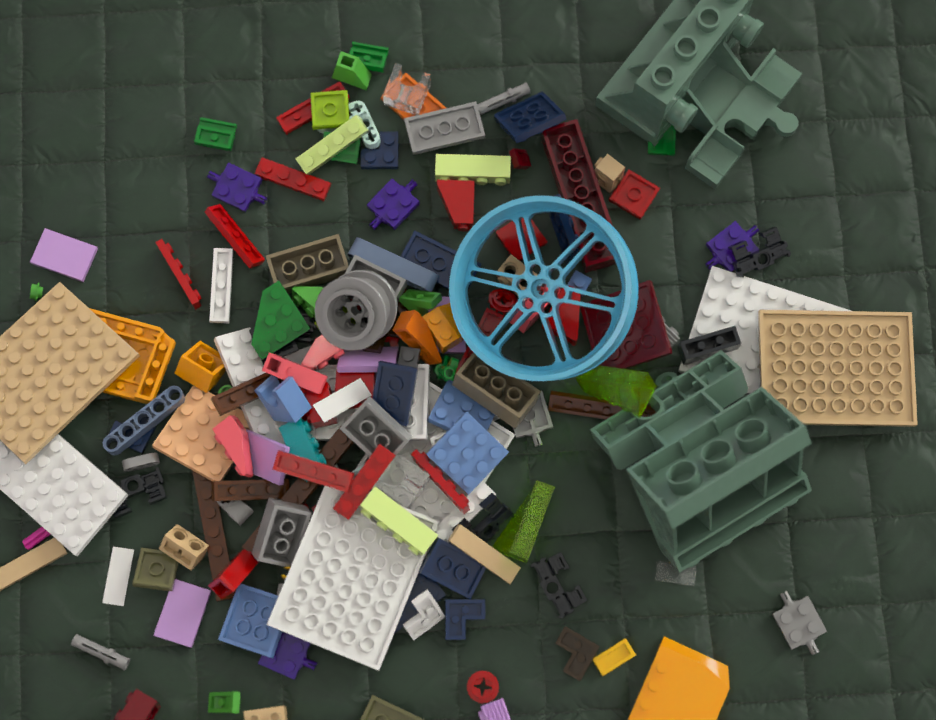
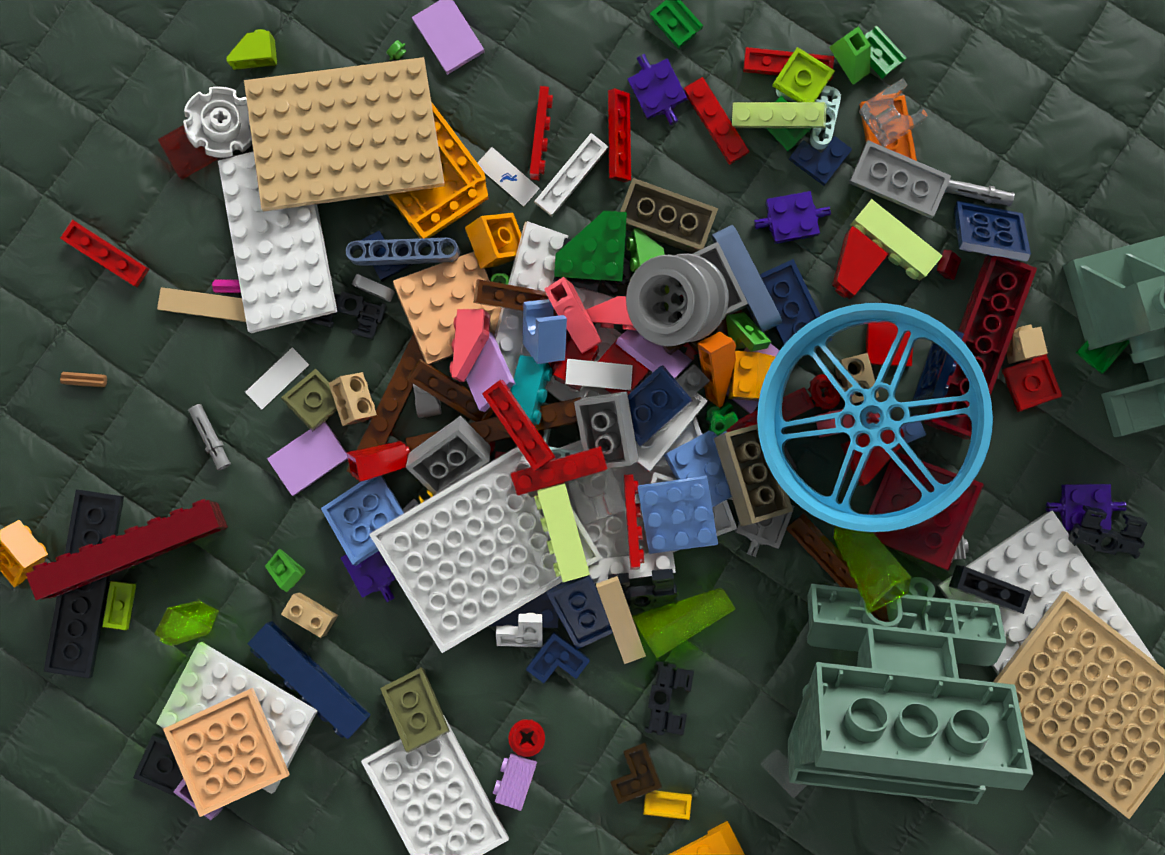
camera: 40 degrees right, 10 degrees up
none -> white sticker [478,147,540,206]

